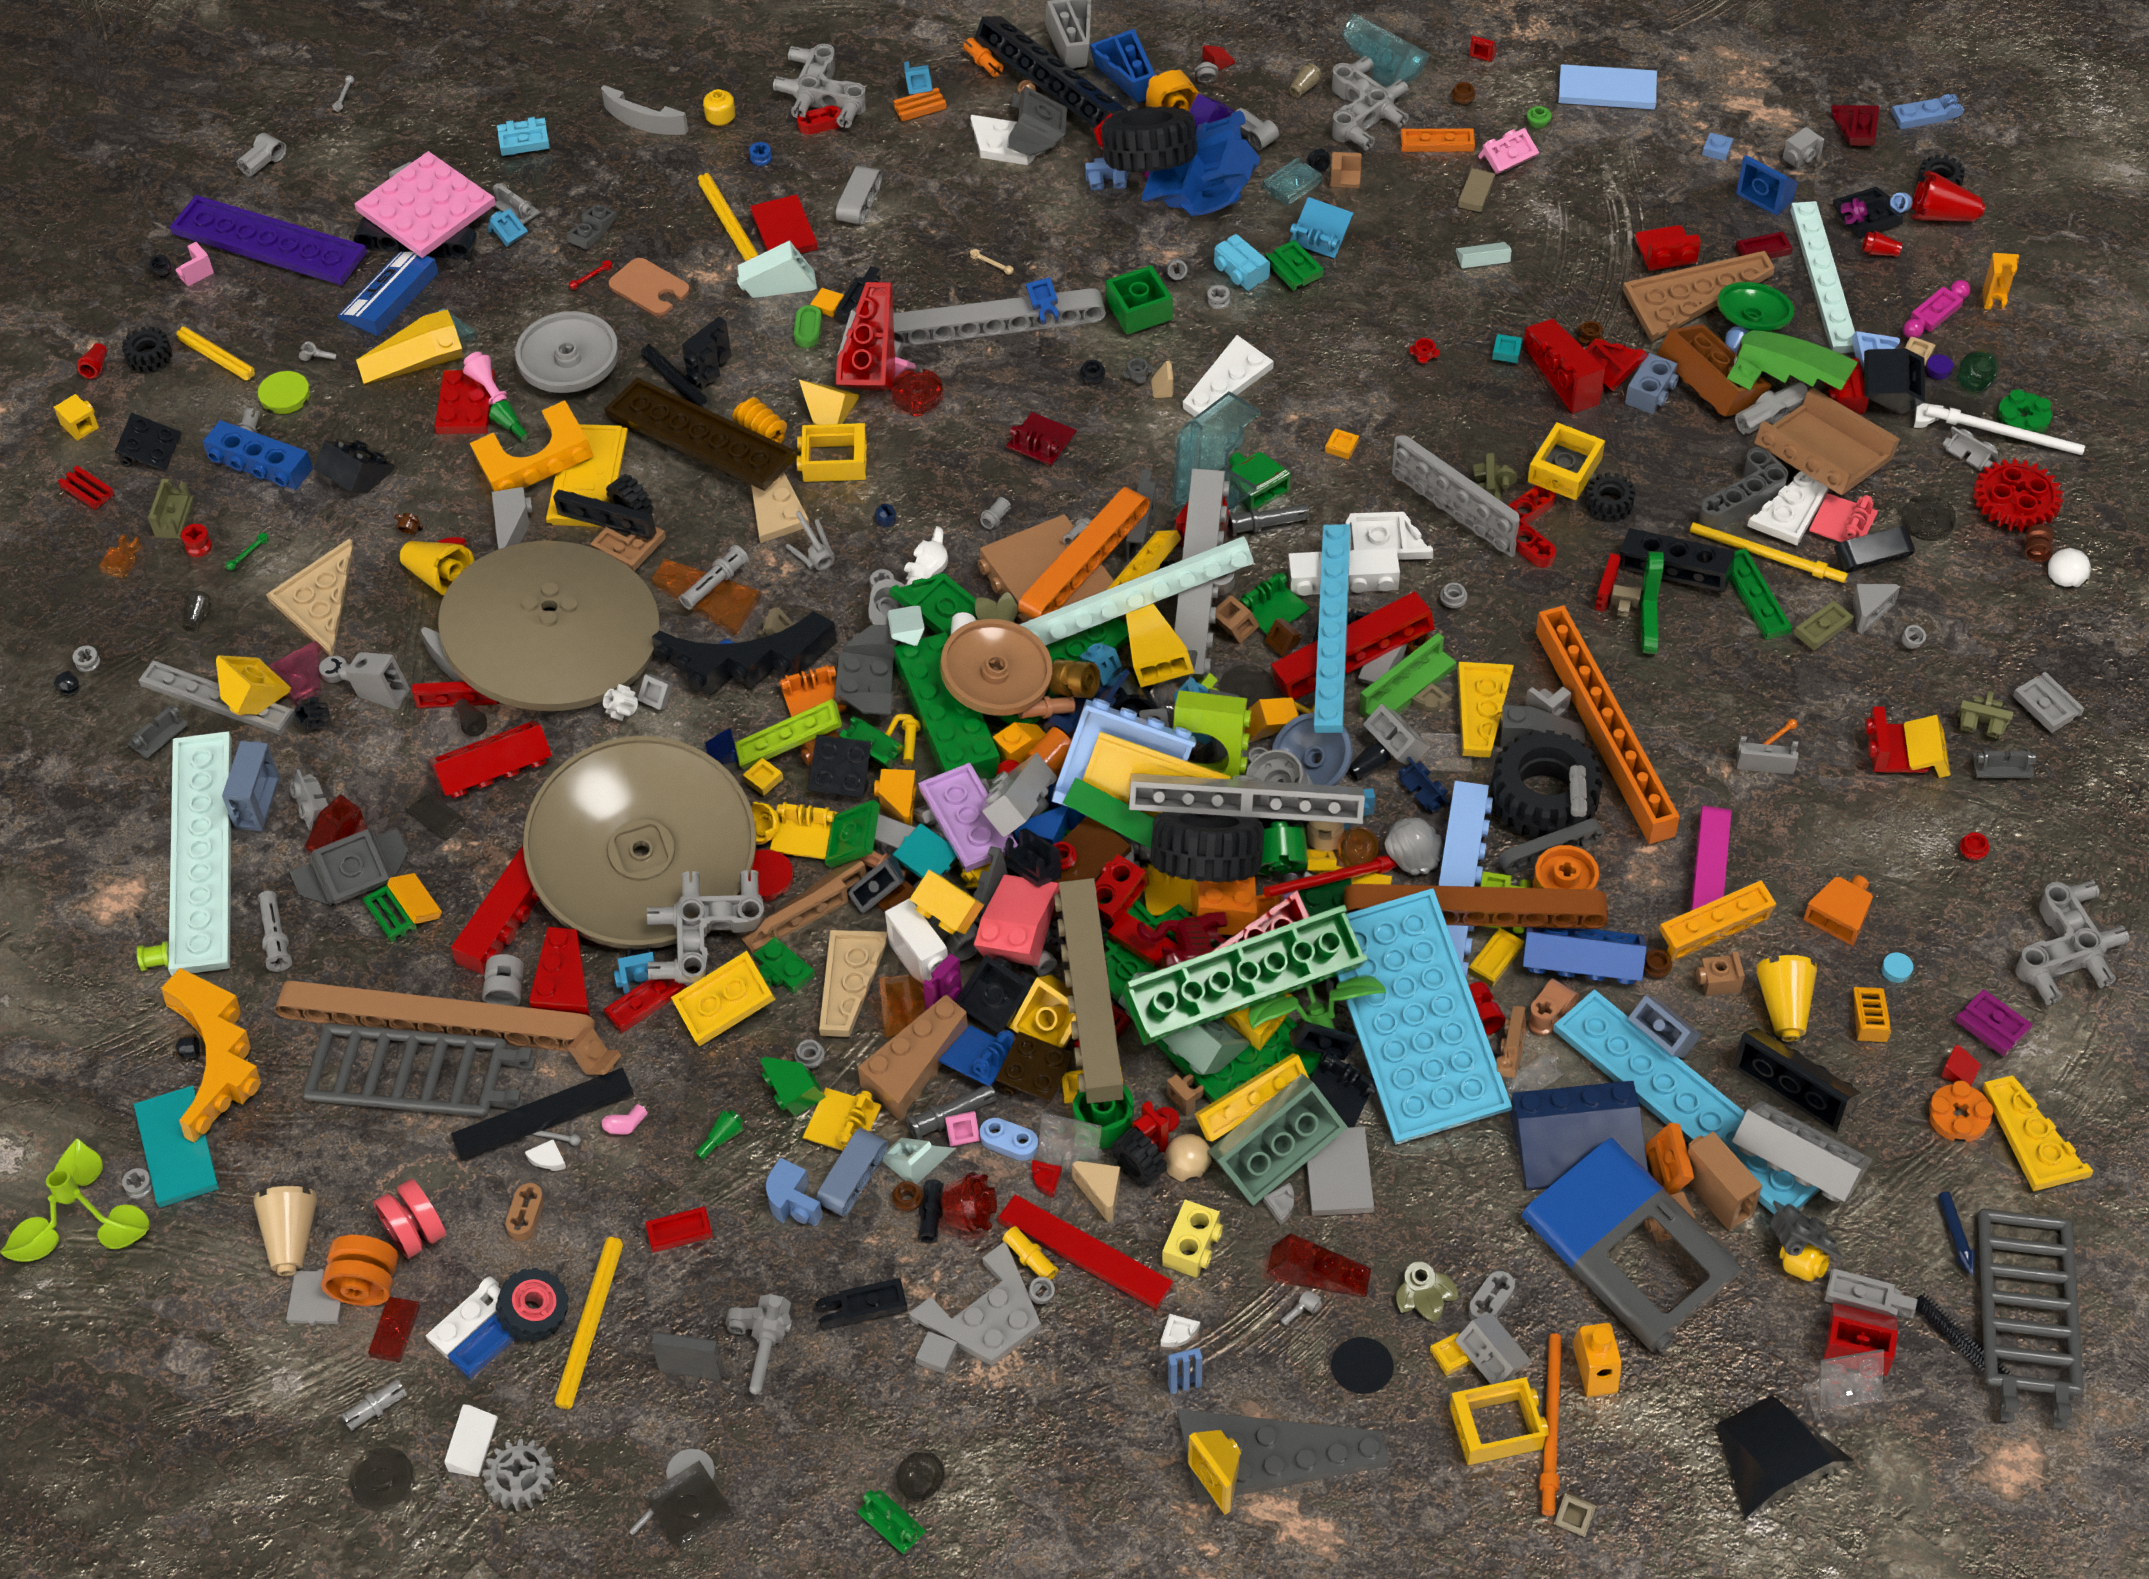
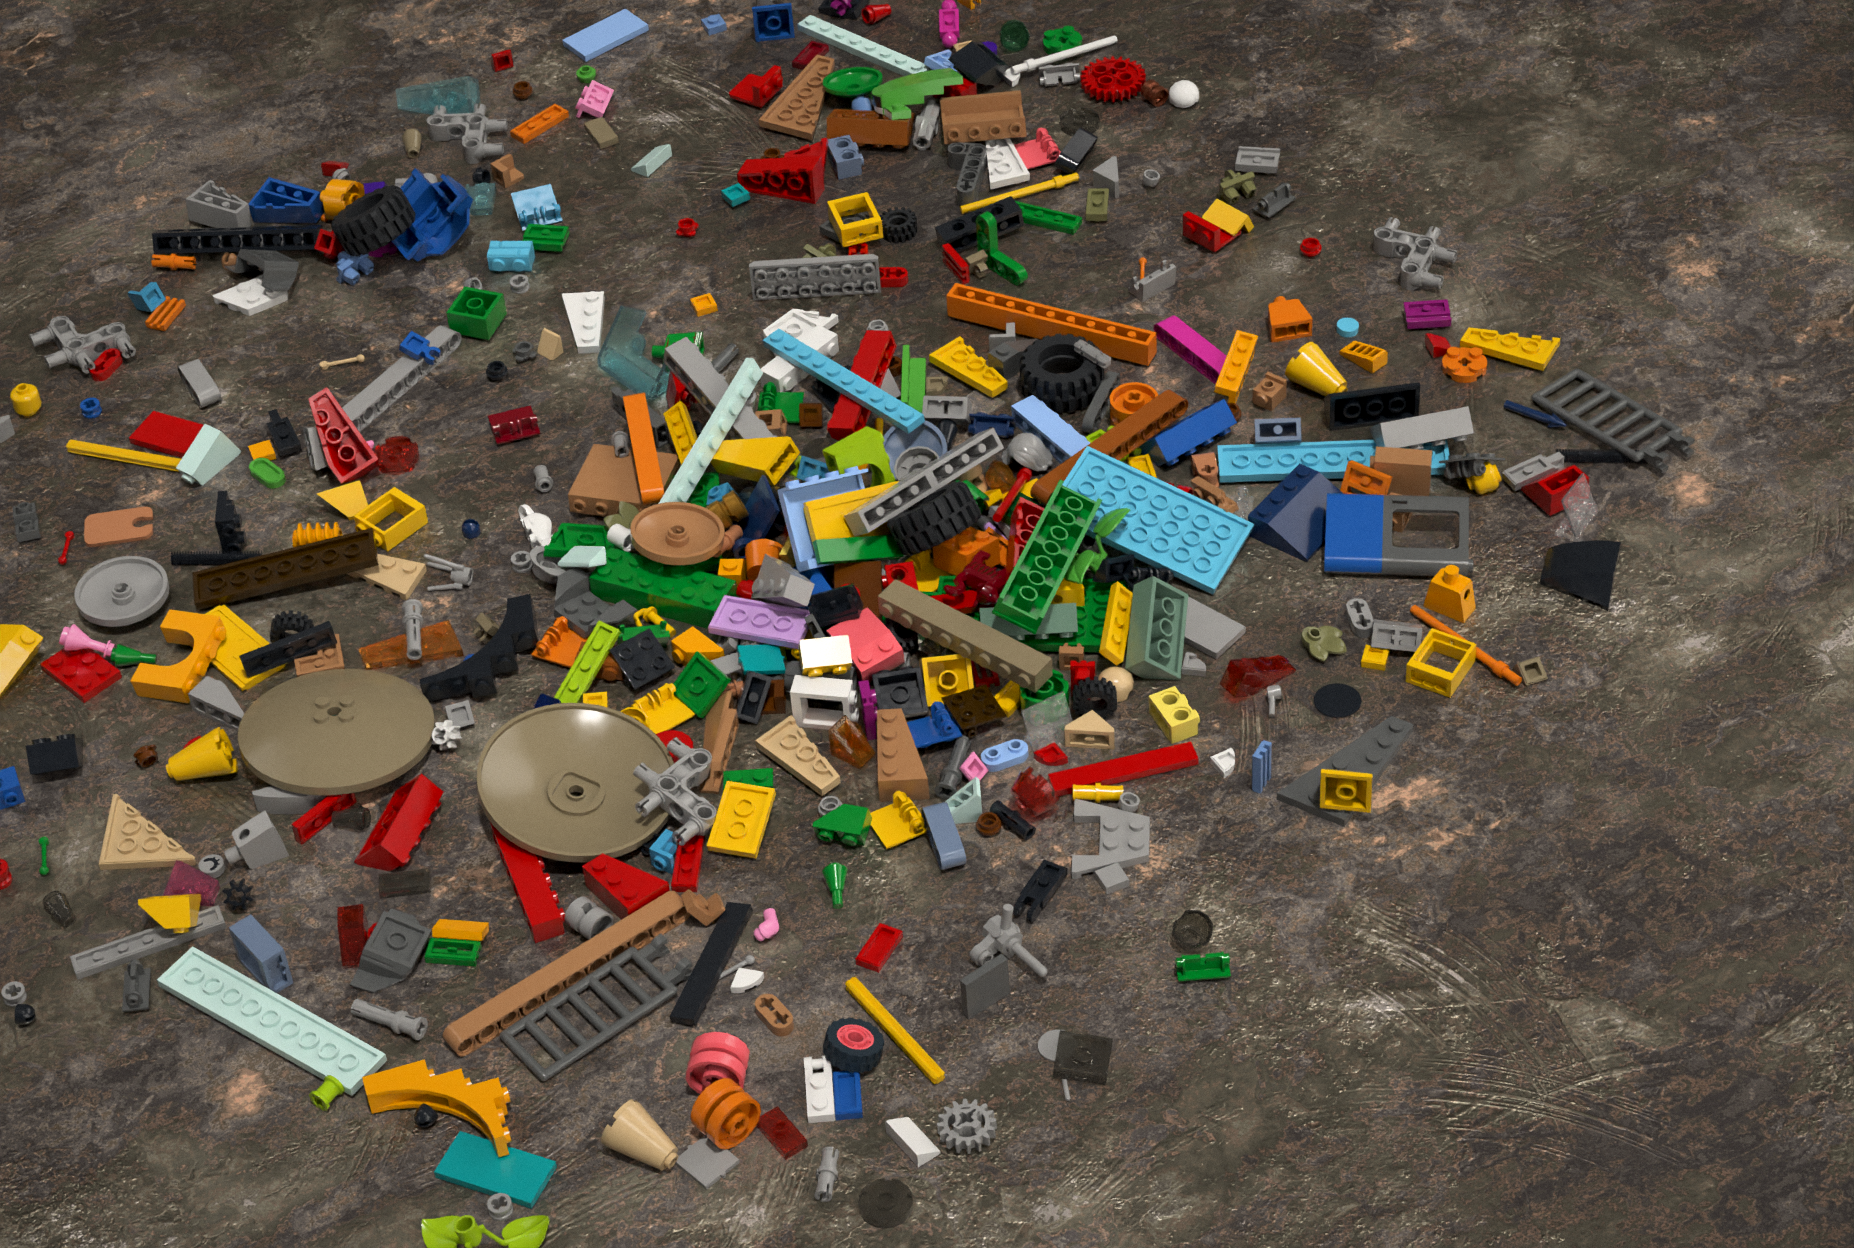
camera: 45 degrees left, 10 degrees down
light grey hinge [290,770,331,830] -> none
medium blue brick [766,1158,823,1227] -> none

